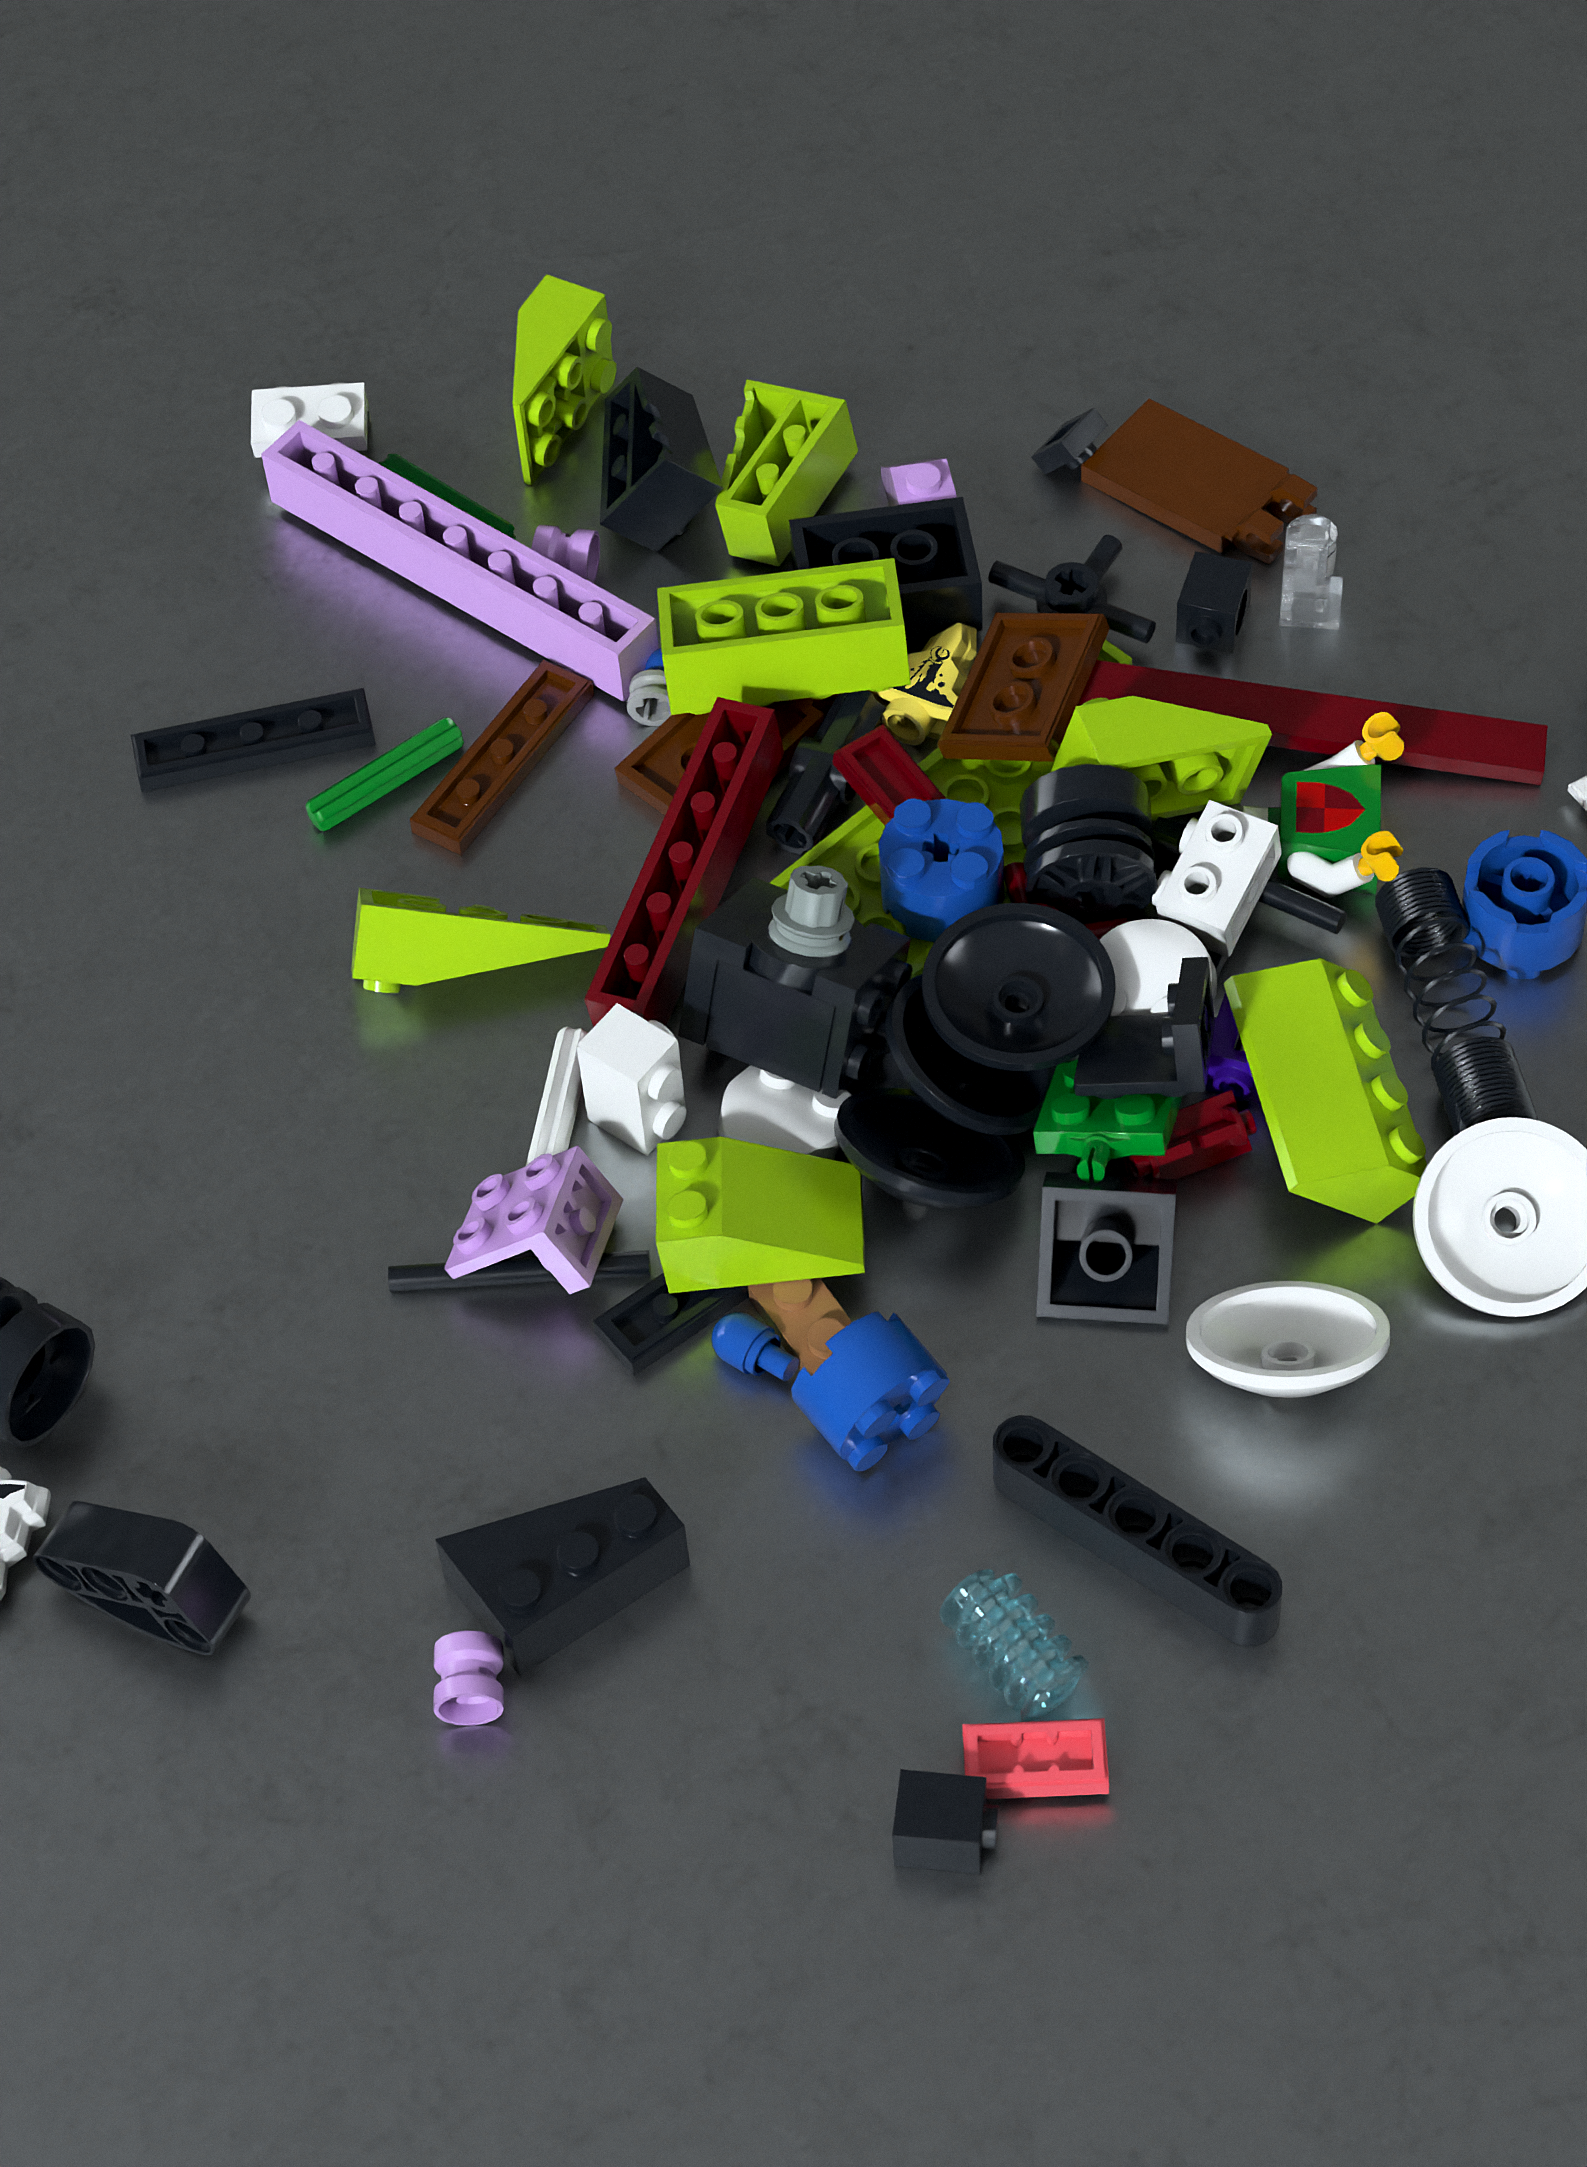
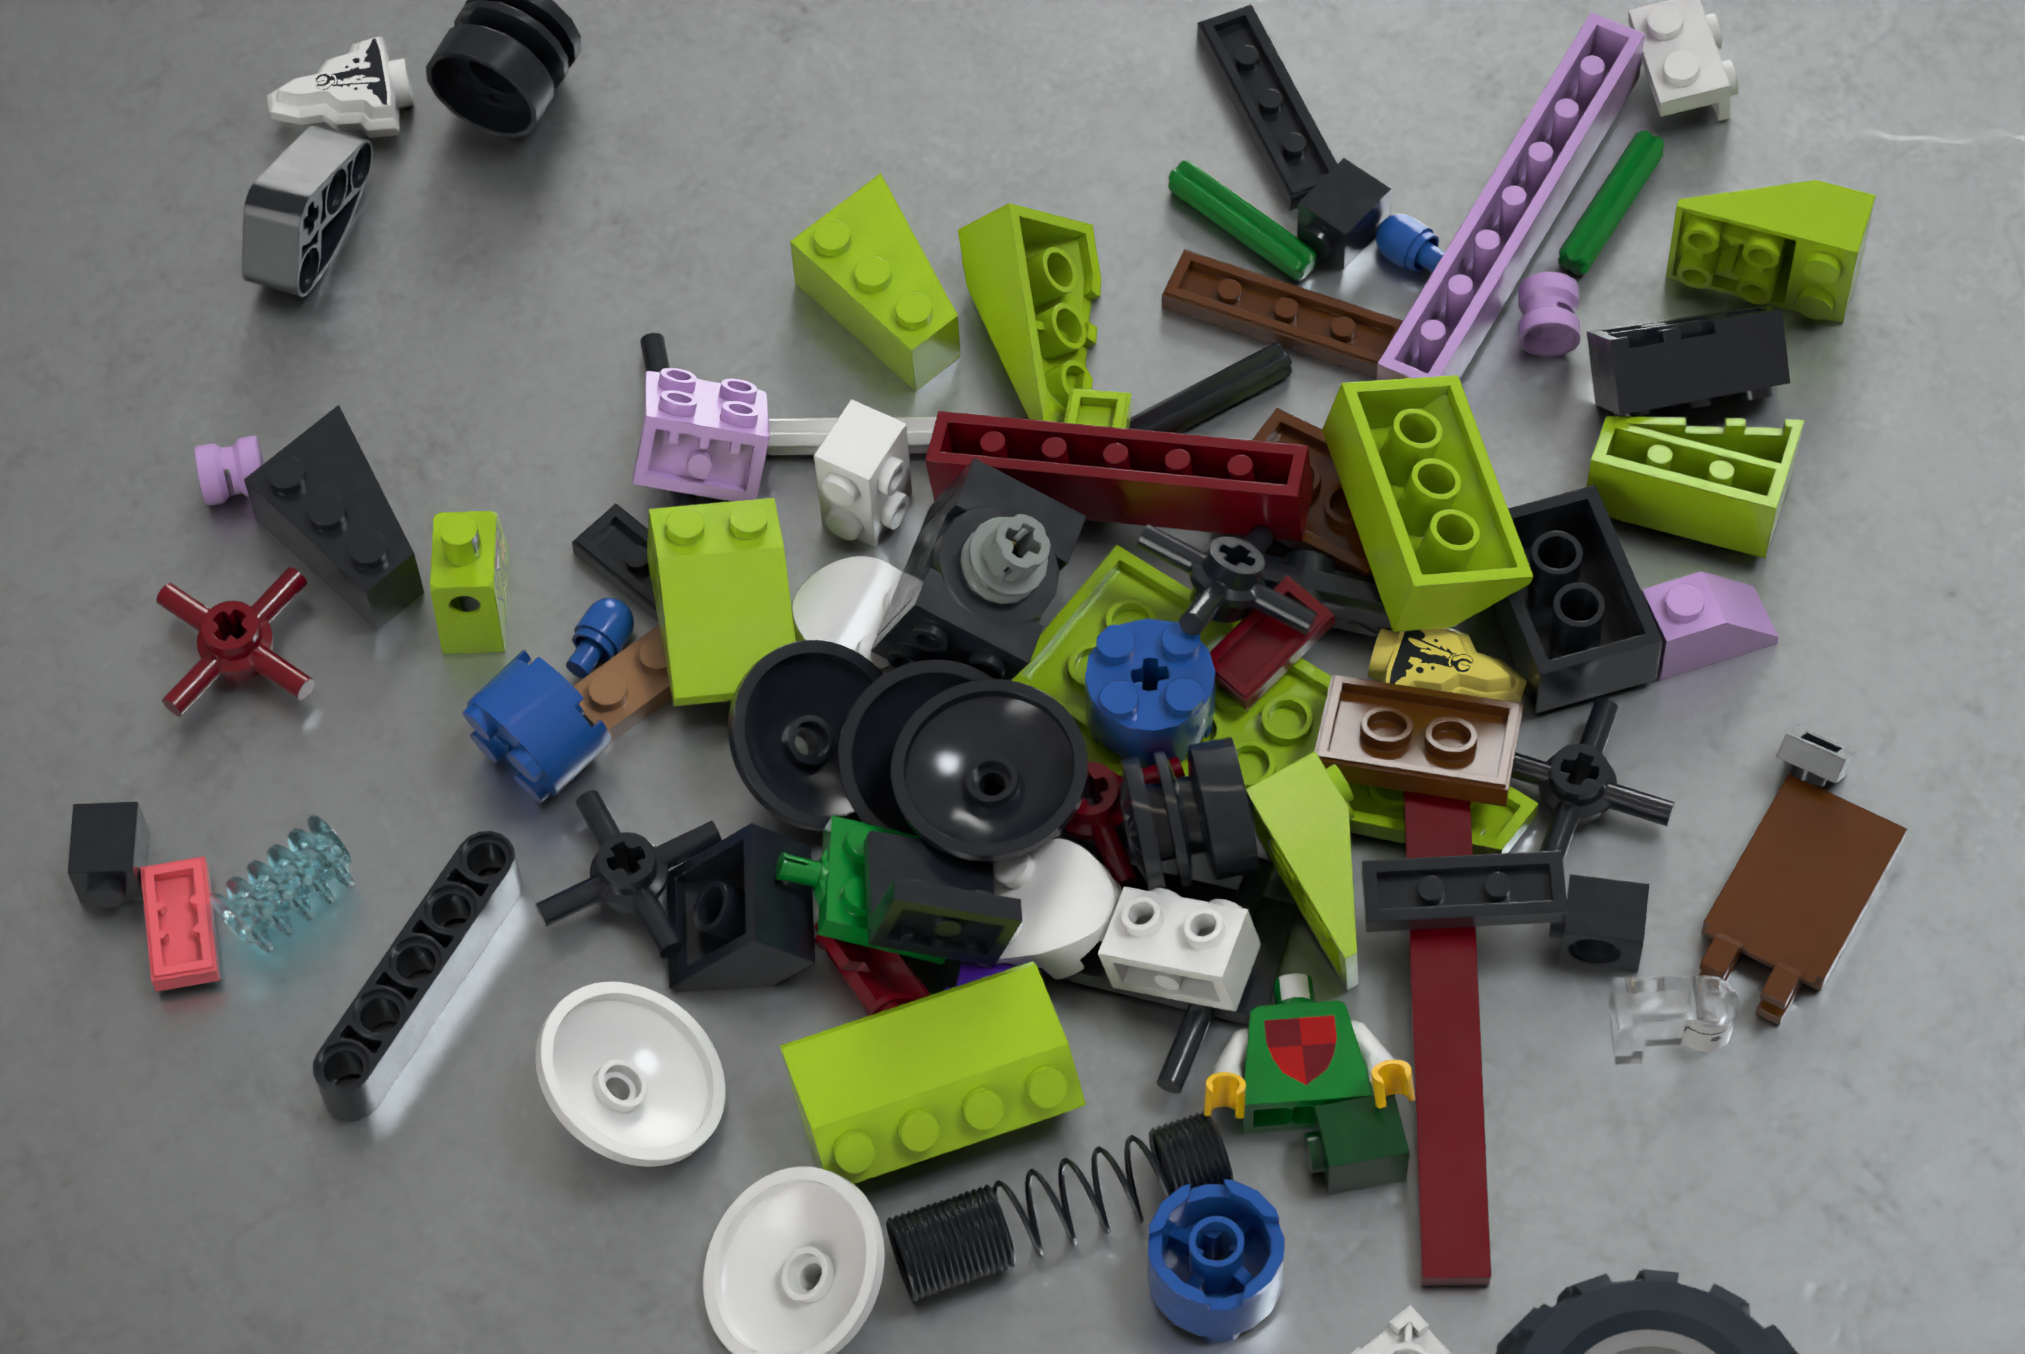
camera: 80 degrees right, 5 degrees up
none -> dark red bar [156,567,315,717]
none -> lime torso [430,511,509,654]
none -> black bar [535,790,722,958]
none -> lime wedge [790,173,961,392]
none -> lime tile [1064,388,1133,429]
none -> black axle [1129,343,1292,433]
none -> black bar [1137,524,1318,636]
none -> black brick [1297,158,1391,270]
none -> dark green brick [1303,1094,1410,1195]
none -> black plate [1361,850,1568,932]
none -> blue cylinder [1376,214,1445,273]

